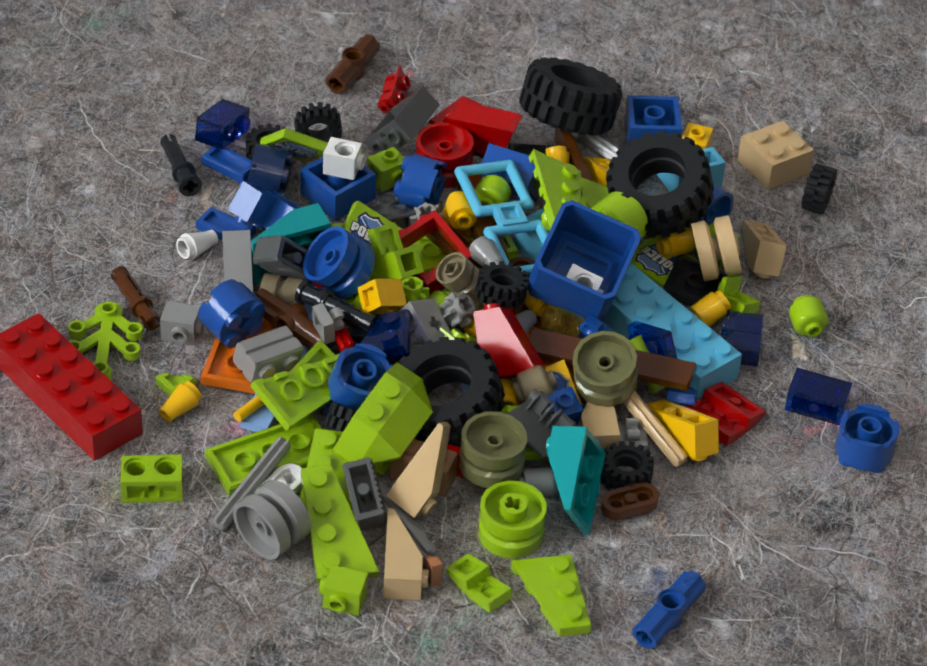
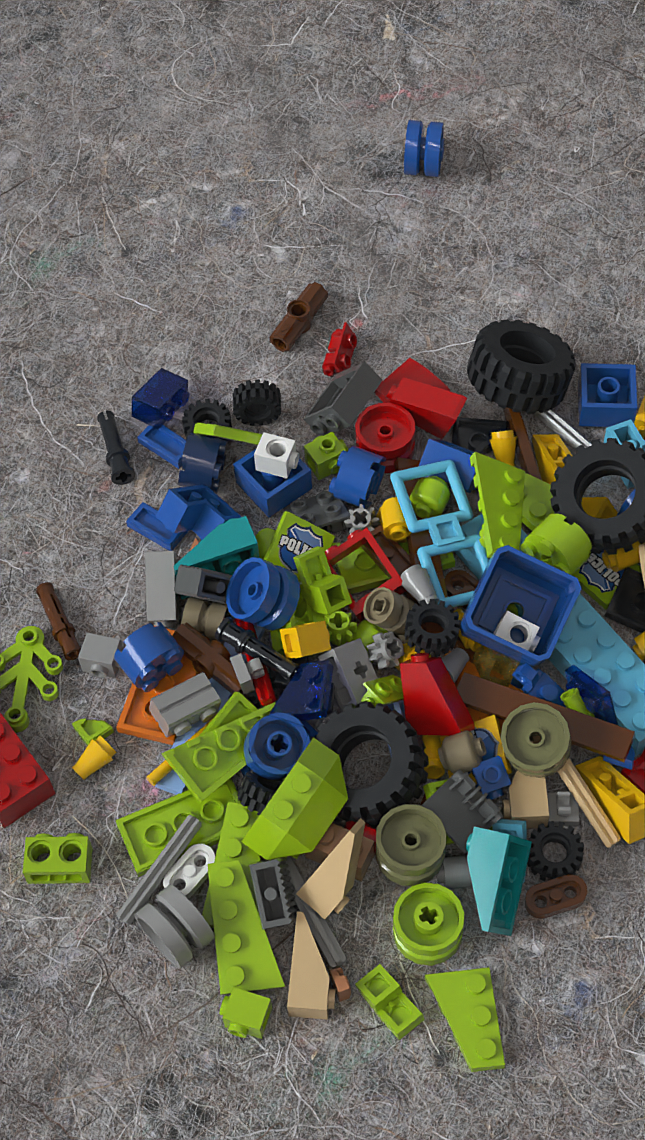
camera: 10 degrees right, 15 degrees up
white cone [176,230,218,260] -> none
blue piece [632,570,706,649] -> none

